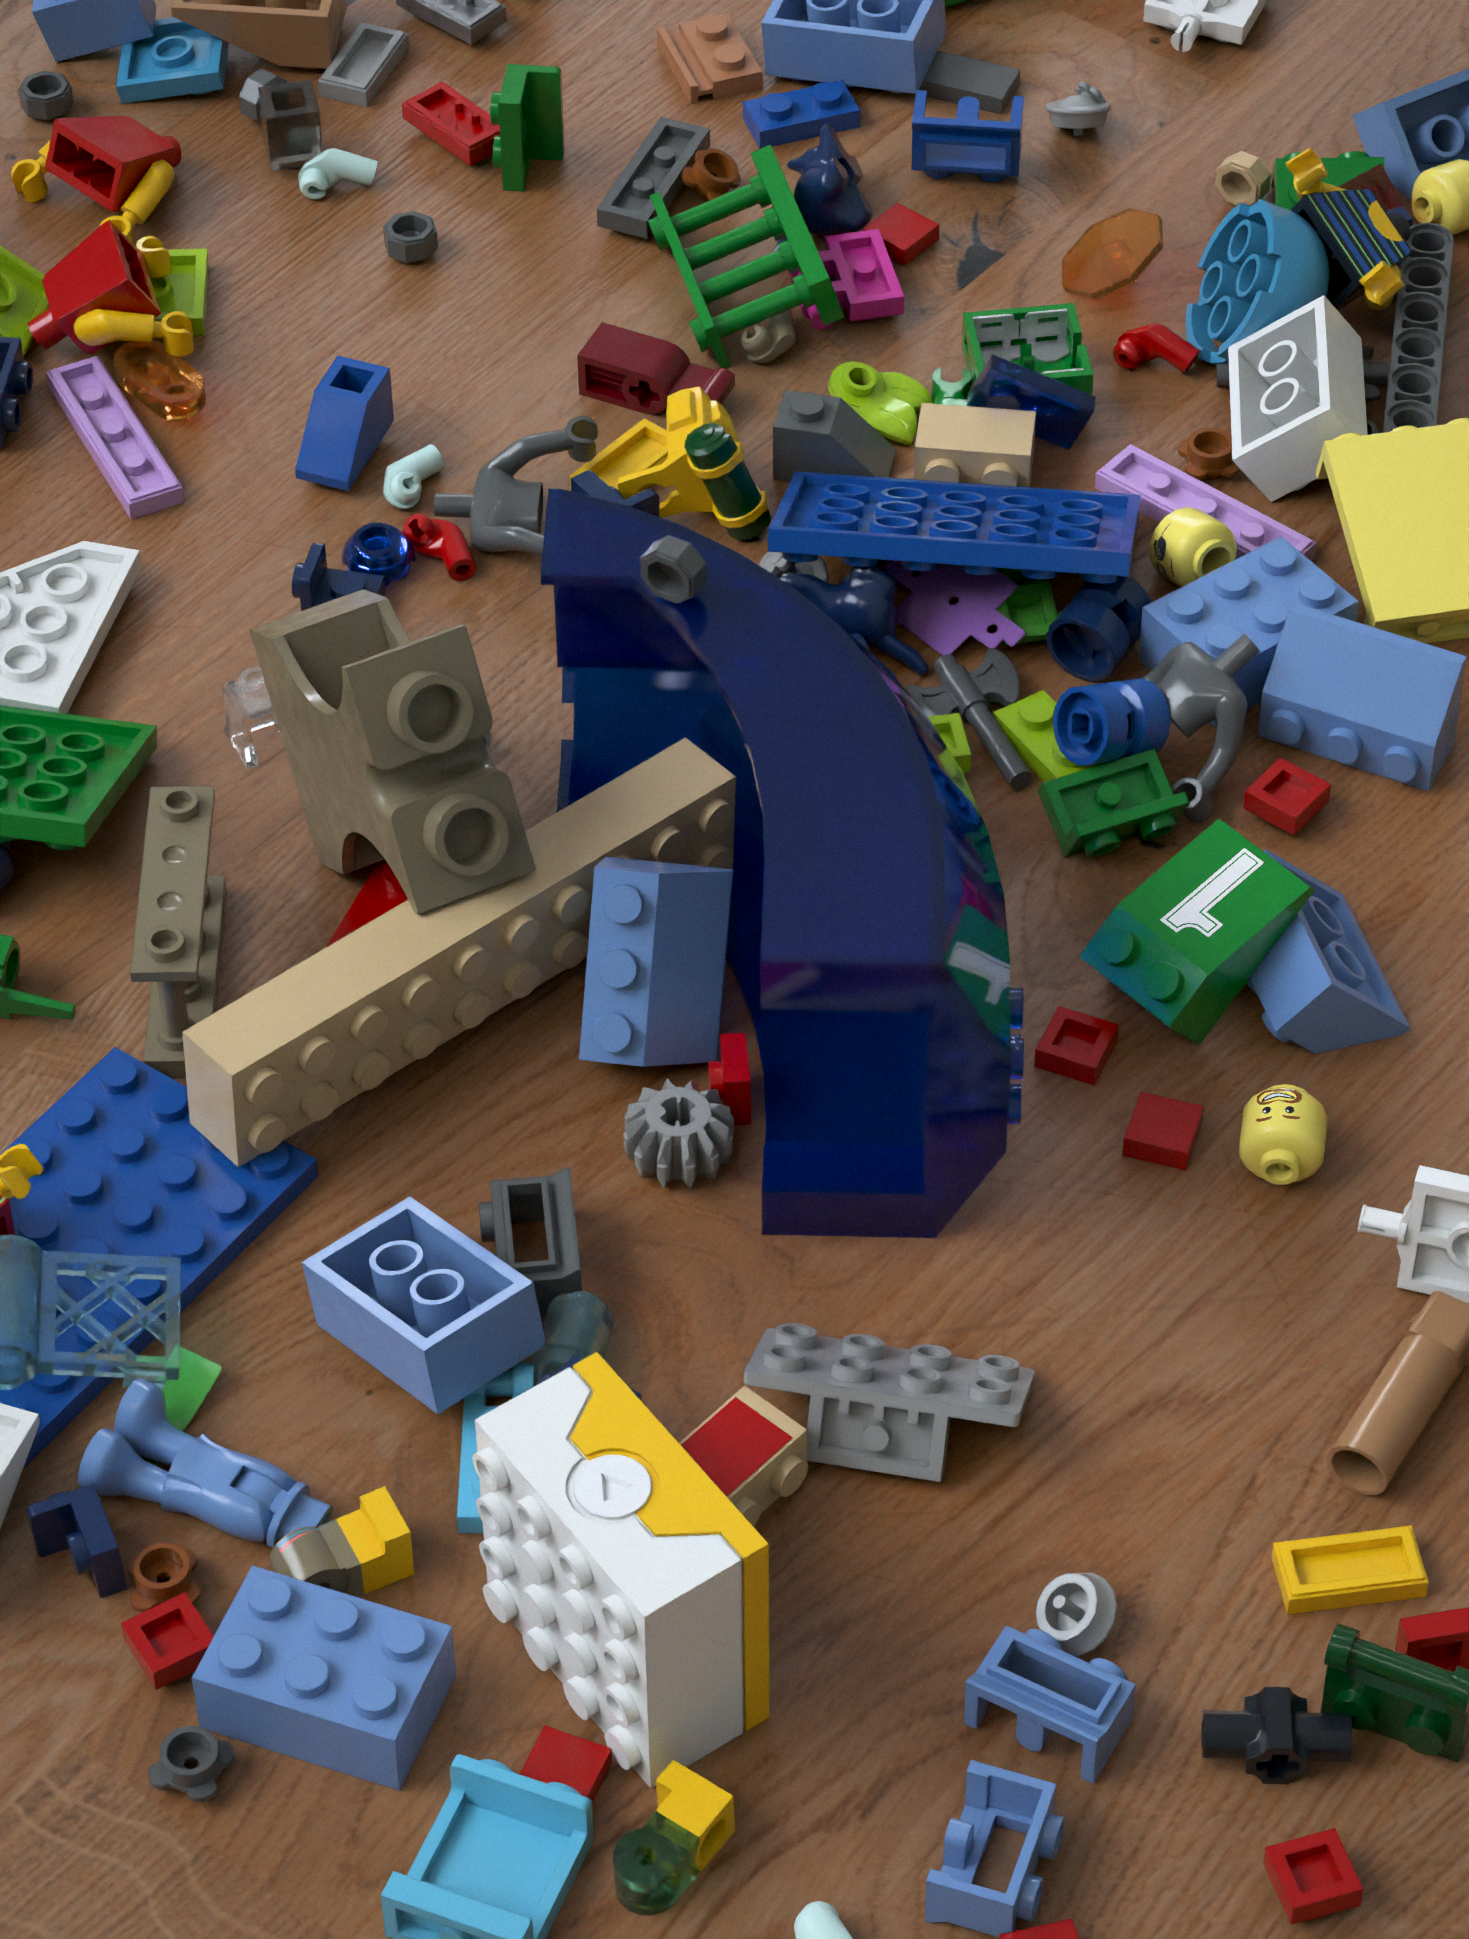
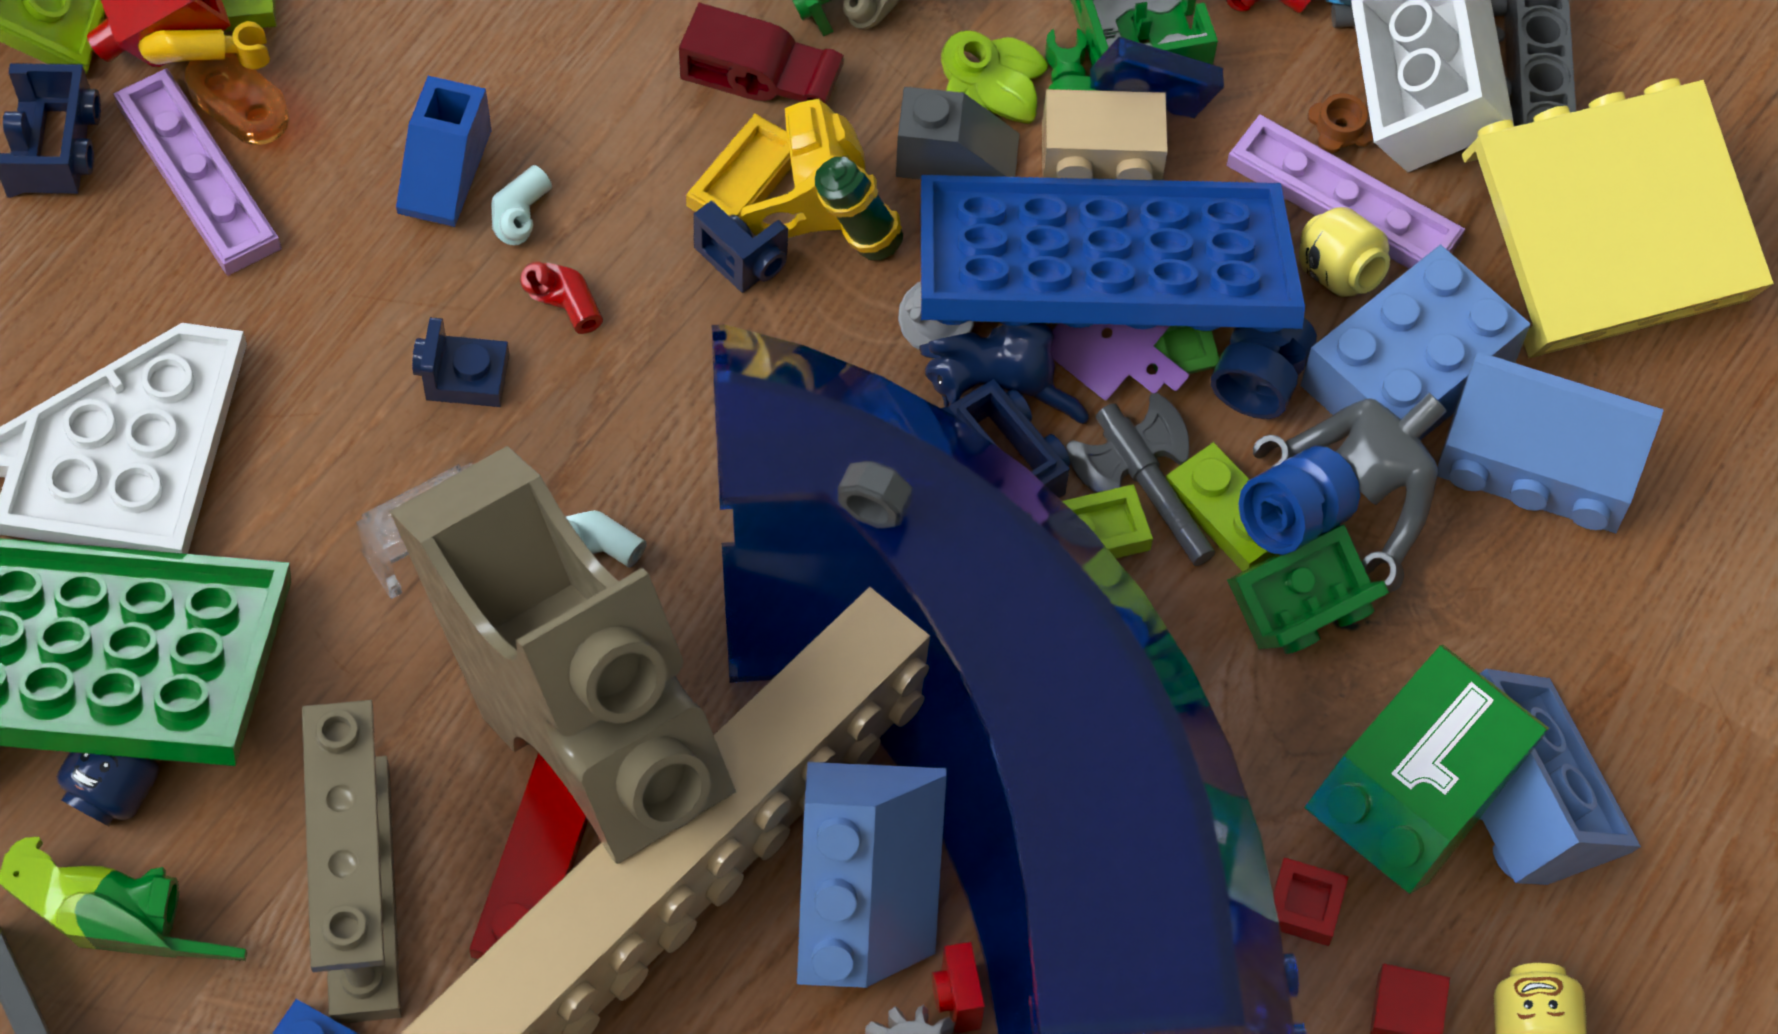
camera: 10 degrees left, 15 degrees up
clear blue plate [342,522,416,587] -> none
dark grey piece [434,415,598,583] -> none
red plate [1243,757,1331,835] -> none

